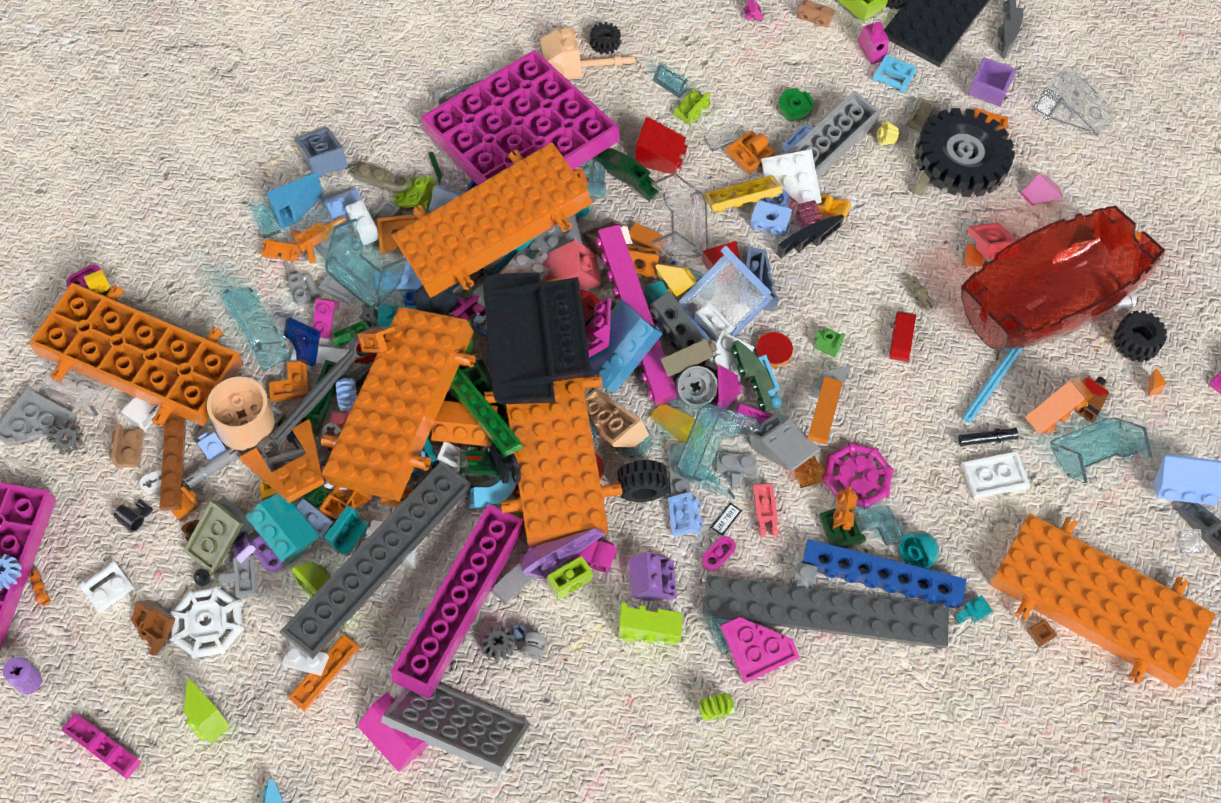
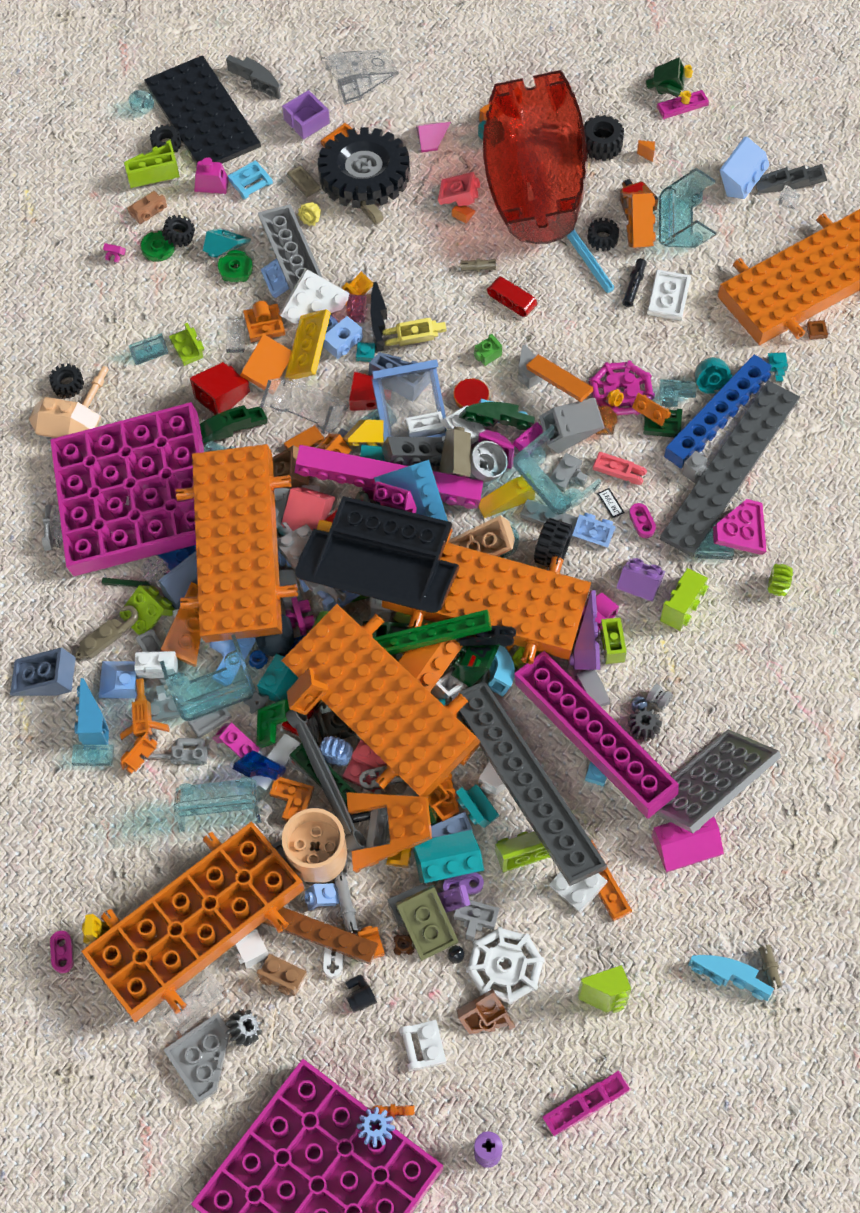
camera: 60 degrees left, 0 degrees up
none -> green tile [141,231,175,262]
none -> black tyre [162,215,195,247]
none -> teal slope [202,228,251,258]
none -> orange tile [240,334,291,394]
none -> teal plate [356,342,376,362]
none -> light yellow hinge [383,318,447,346]
none -> black tyre [587,218,619,251]
none -> light orange plate [607,389,624,407]

